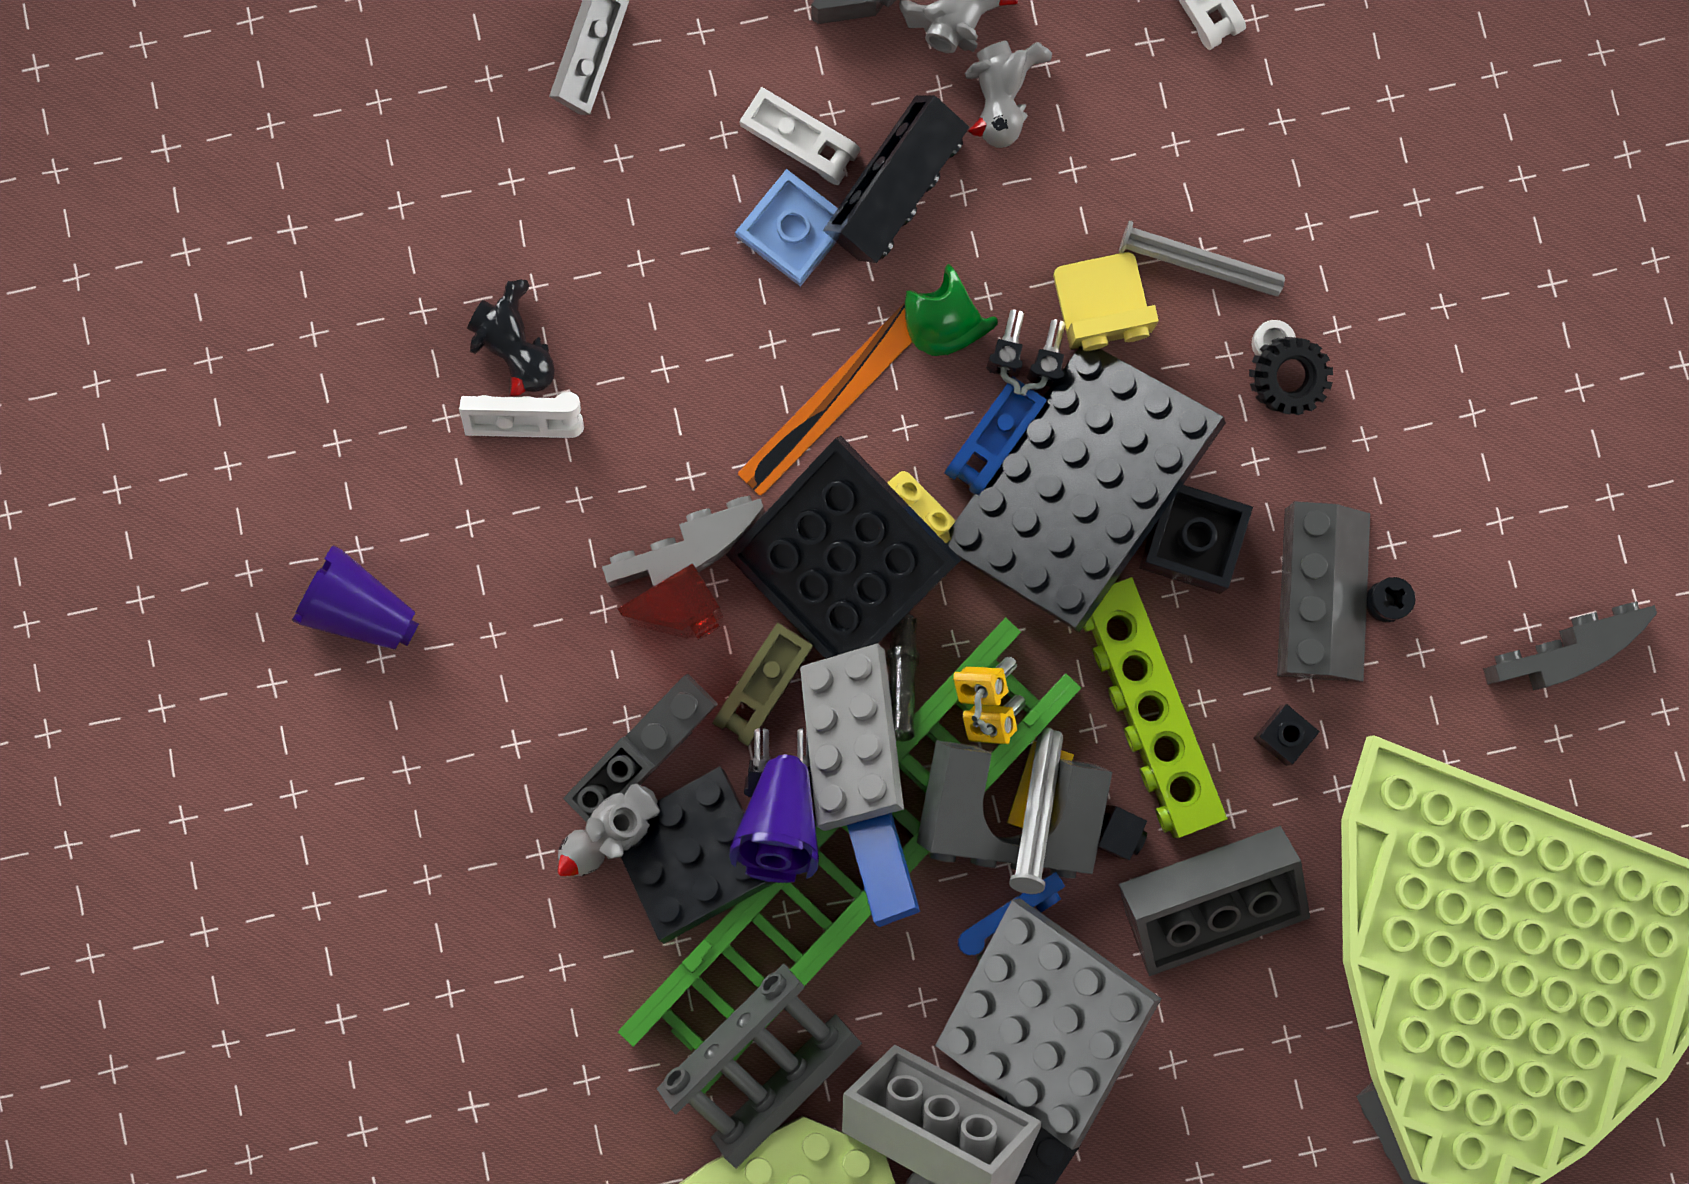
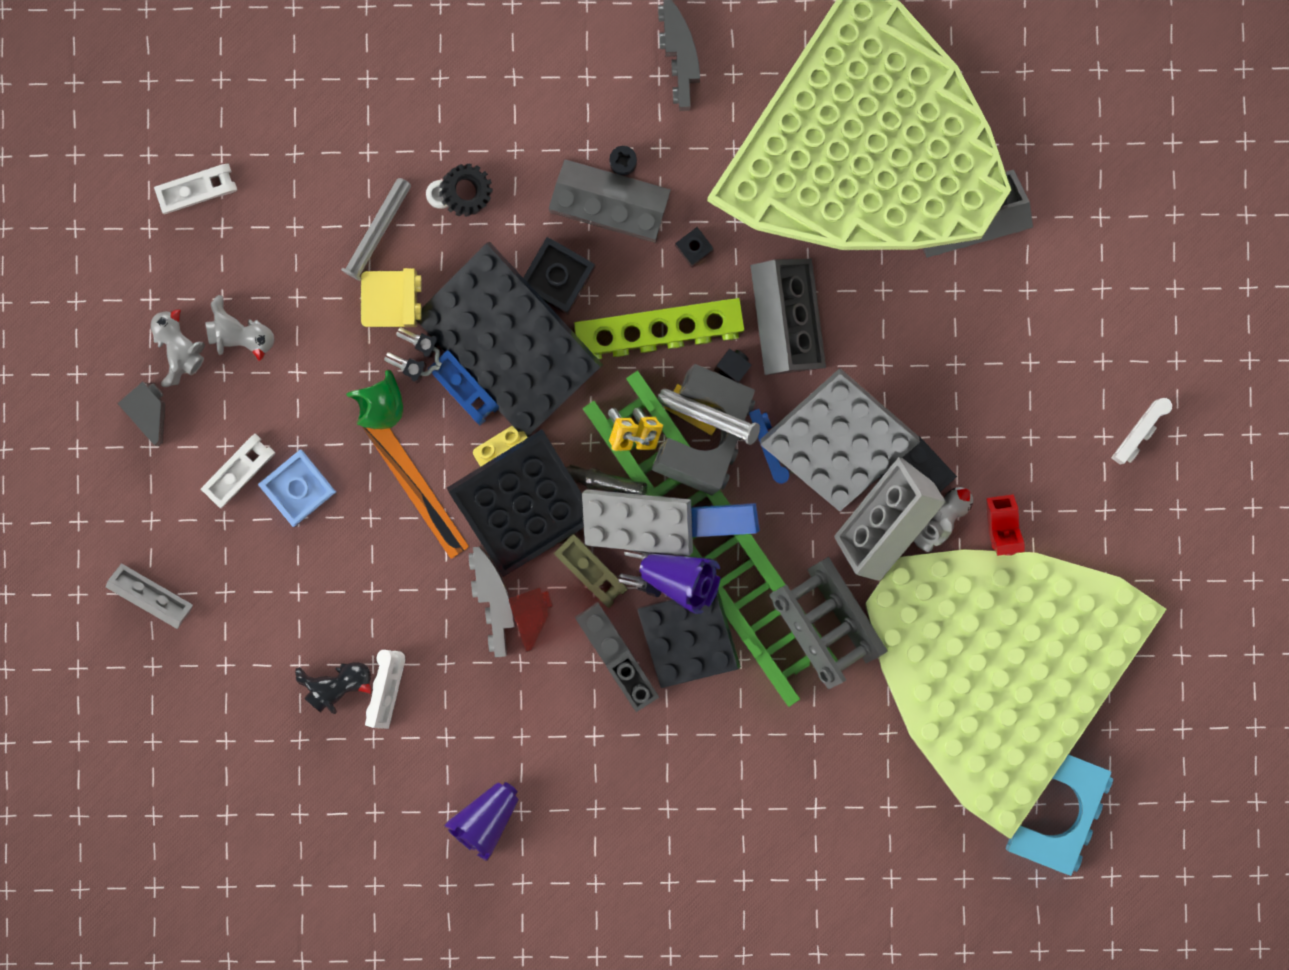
camera: 75 degrees left, 5 degrees up
light grey animal [557,783,660,877] -> none
black brick [823,95,970,263] -> none

